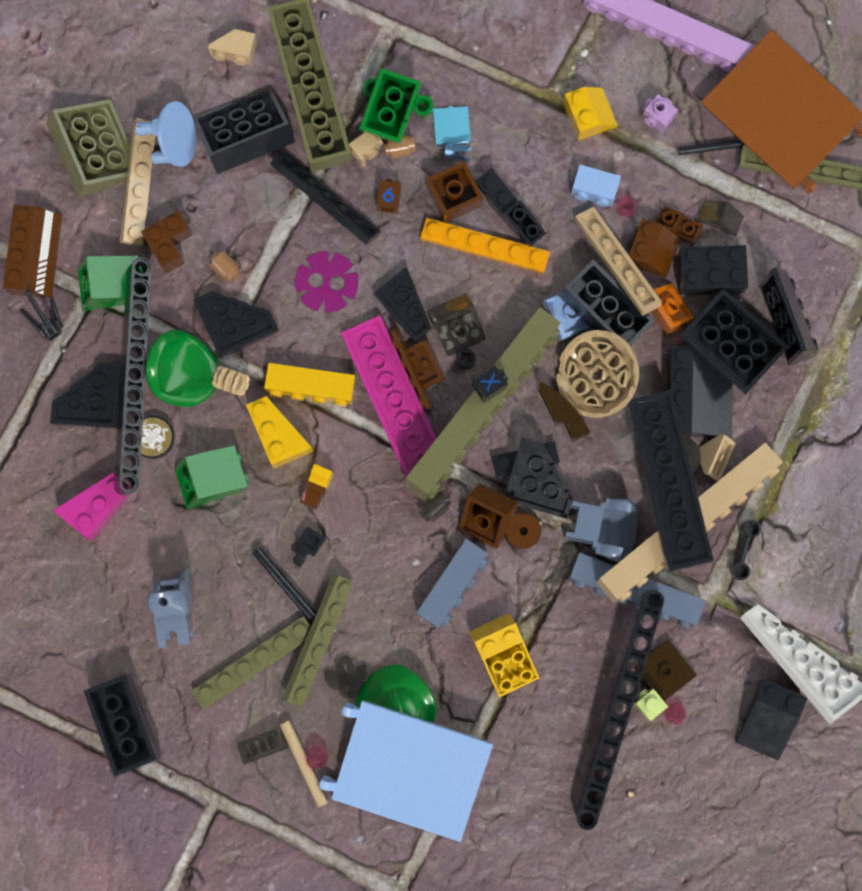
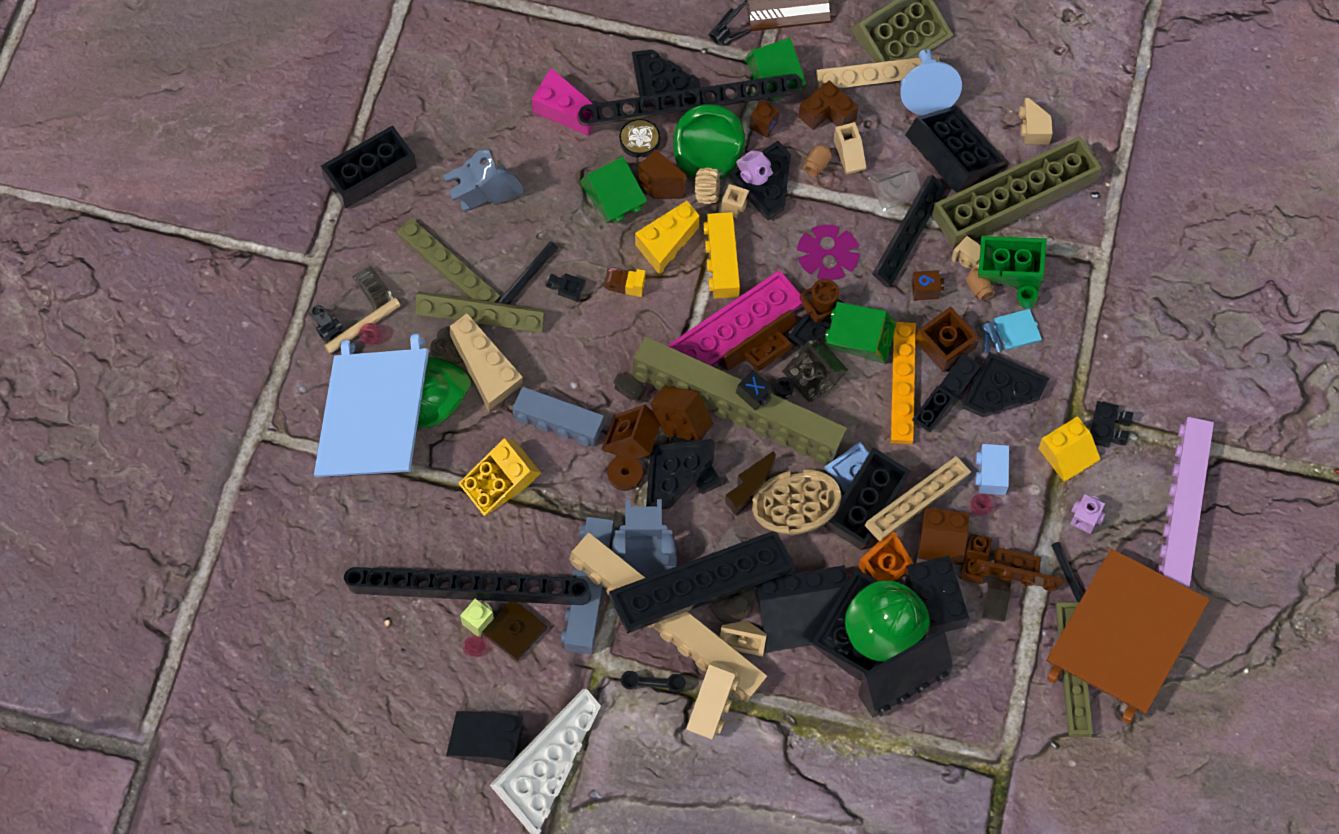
camera: 75 degrees right, 15 degrees down
none -> black piece [309,305,345,343]
none -> tan wedge [450,314,523,412]
none -> reddish brown slope [638,150,686,199]
none -> reddish brown brick [650,386,714,441]
none -> tan brick [686,661,740,739]
none -> tan brick [721,184,749,219]
none -> lavender brick [736,150,773,185]
none -> reddish brown brick [749,100,779,138]
none -> reddish brown piece [799,279,839,322]
none -> green slope [825,302,897,364]
none -> tan slope [834,122,866,175]
none -> green piece [845,580,930,661]
none -> black plate [962,352,1049,417]
none -> reddish brown bracket [971,547,1064,591]
none -> black plate [1090,401,1133,448]

